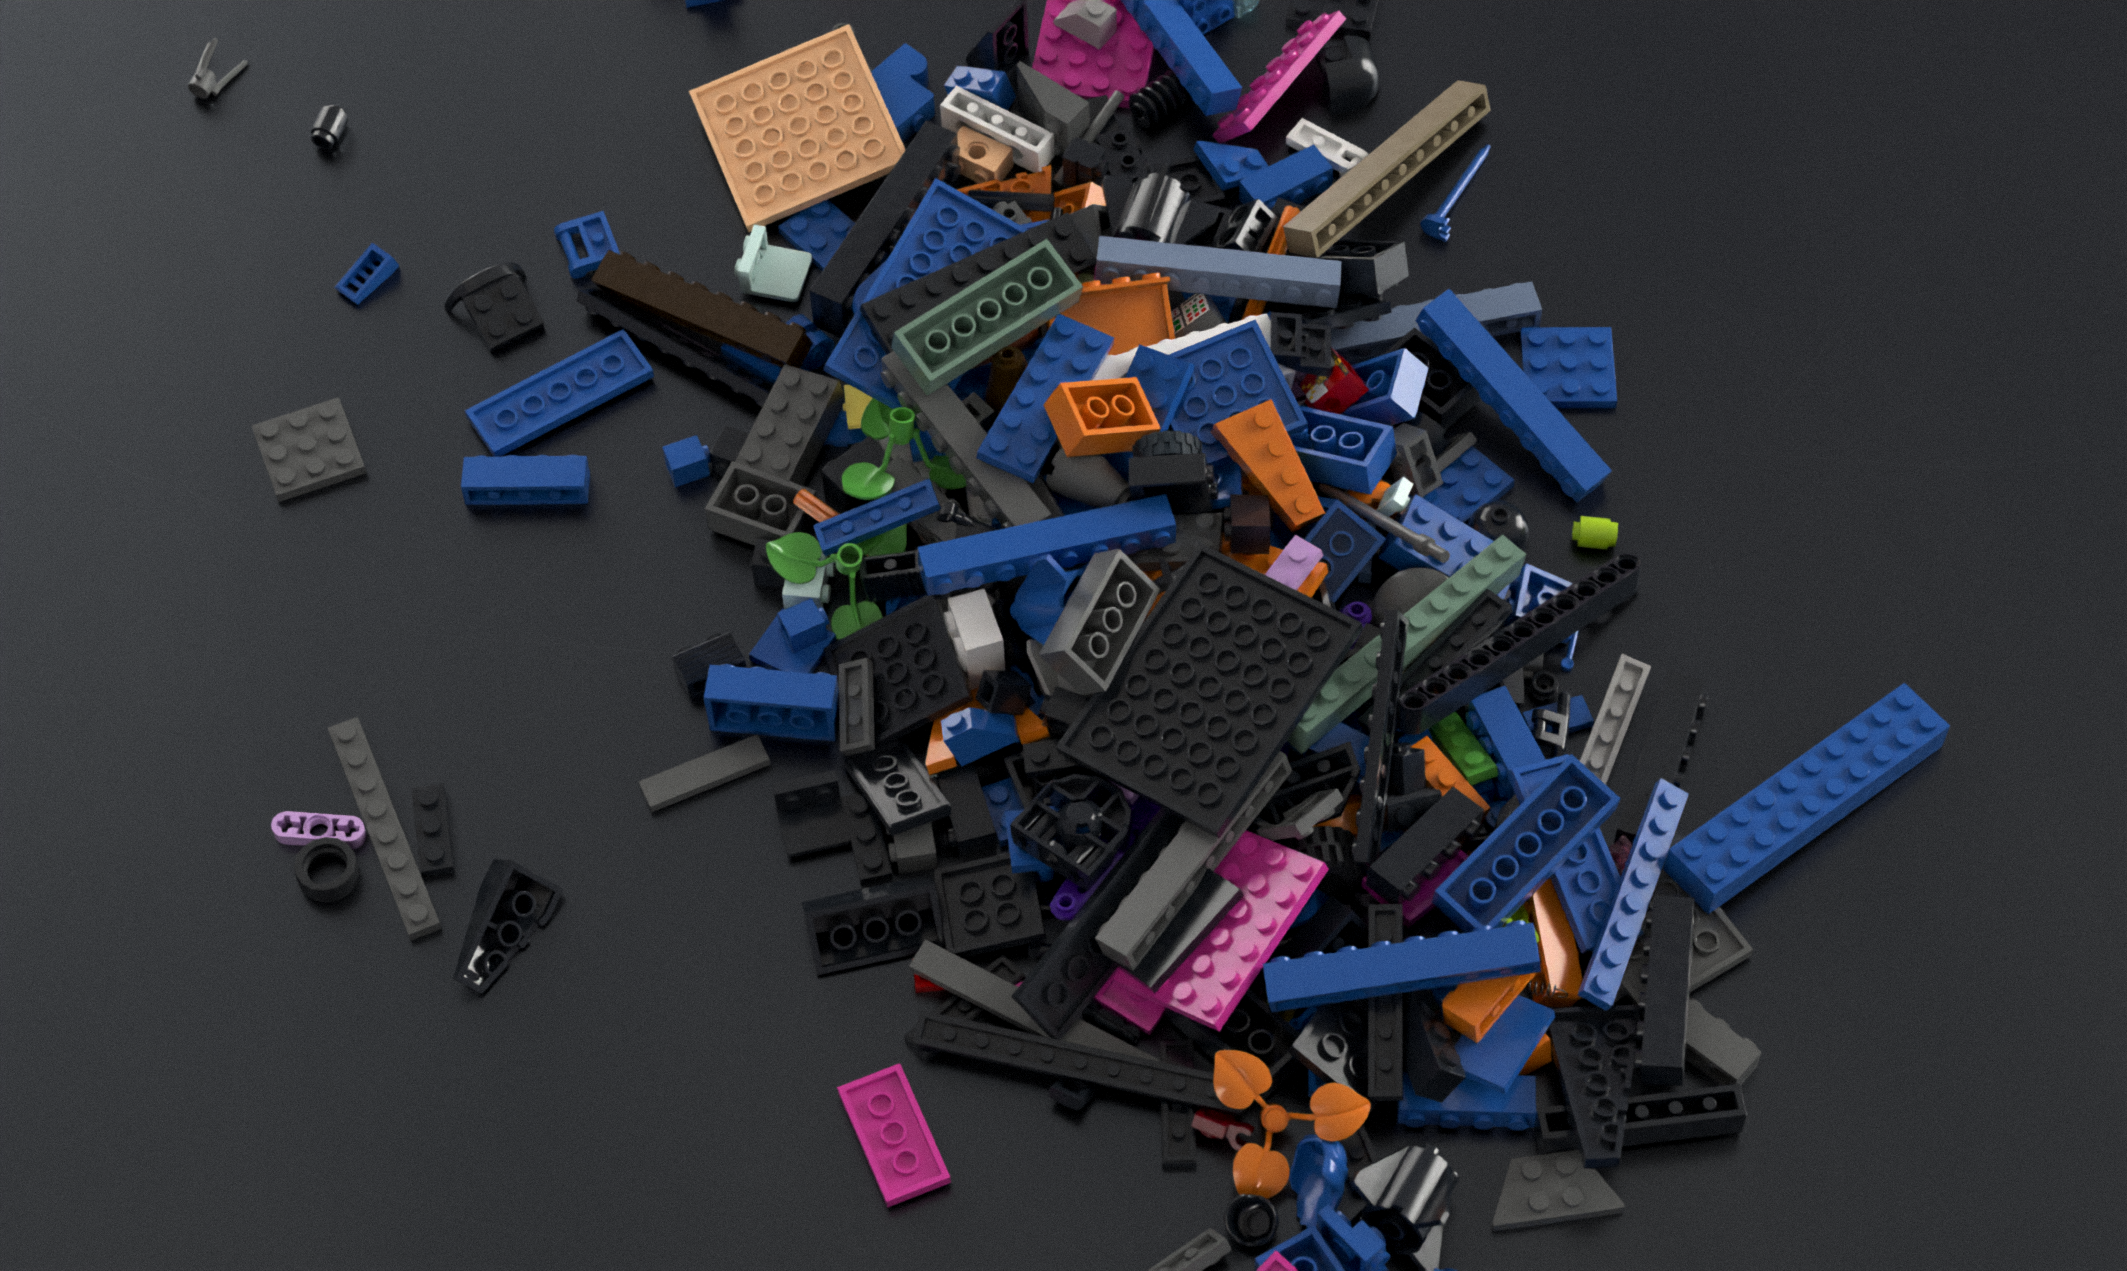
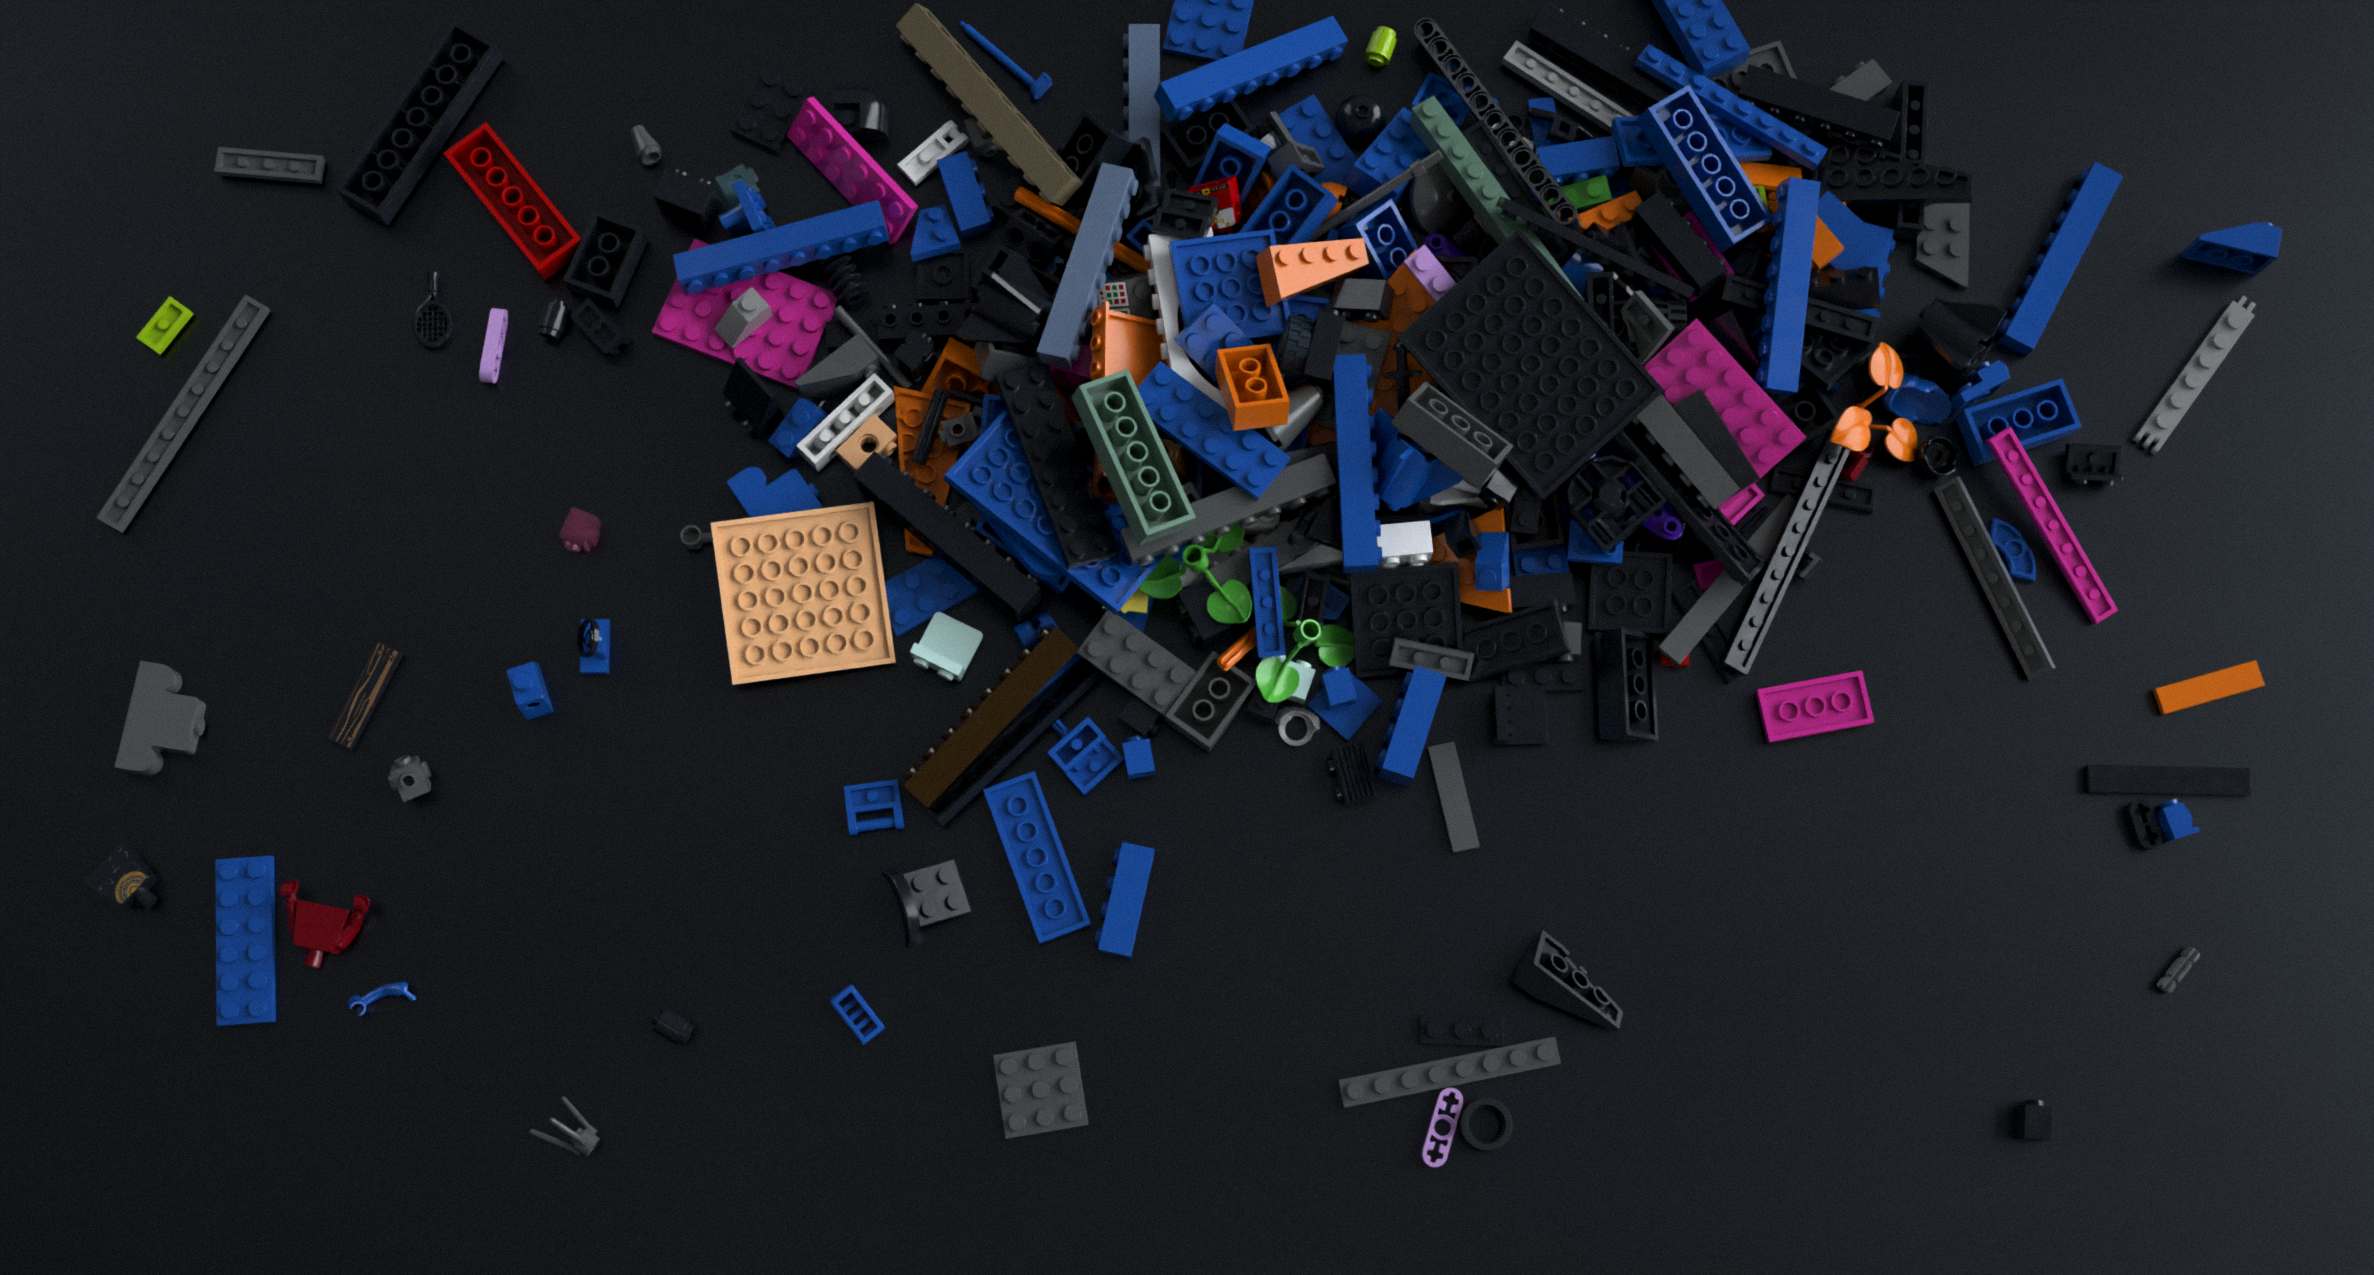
camera: 85 degrees left, 20 degrees up
light aqua plate [1377,477,1413,517] -> none
none -> blue plate [1047,717,1125,796]
none -> light grey piece [1275,706,1320,746]

